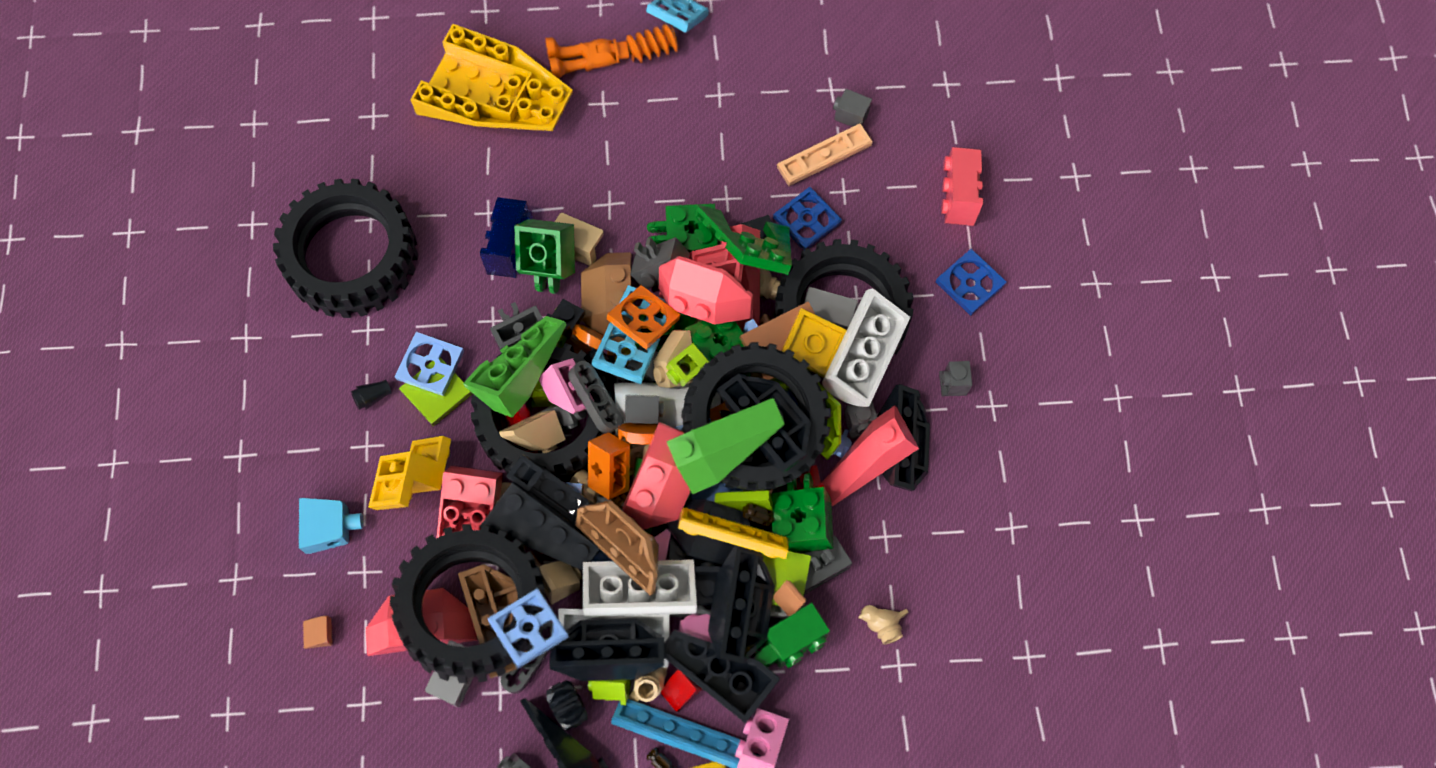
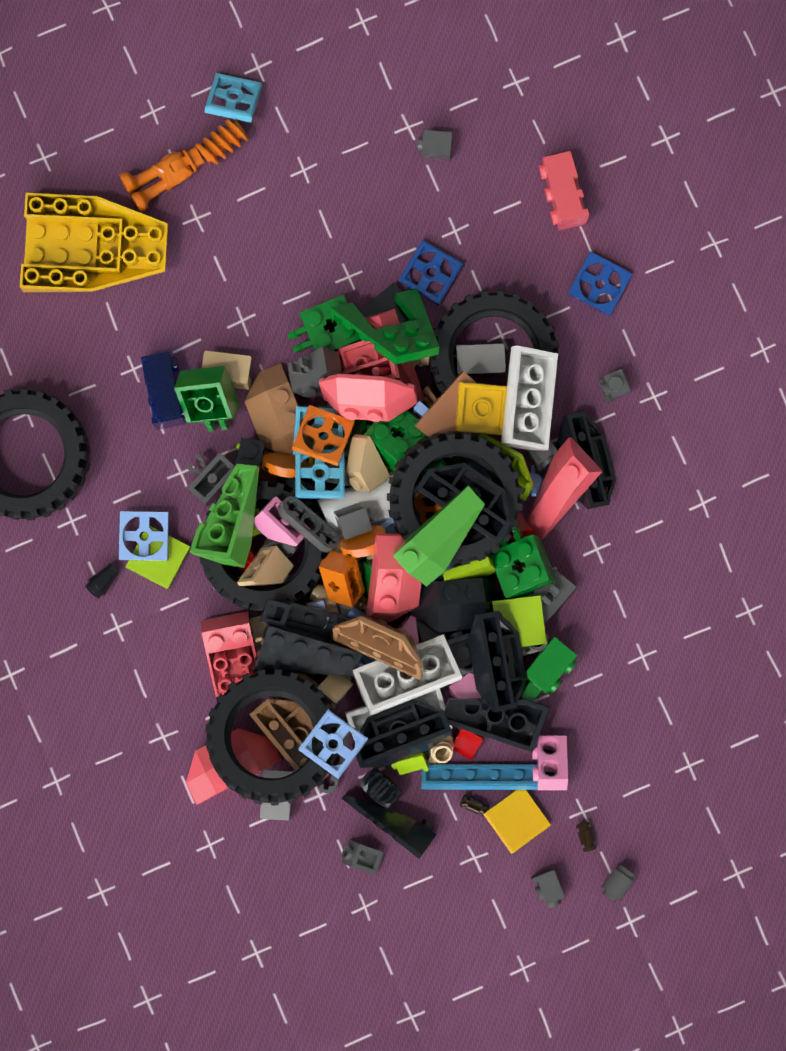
camera: 15 degrees left, 15 degrees up
medium azure torso [299,498,364,554] -> none
nougat slope [303,616,332,649] -> none
yellow bracket [368,436,451,510] -> none
lime brick [666,343,709,387] -> none
yellow plate [678,508,788,559] -> none
dark brown piece [742,503,775,526] -> none
nougat slope [773,580,806,616] -> none
light nougat plate [777,123,873,186] -> none
tan animal [859,605,909,645] -> none

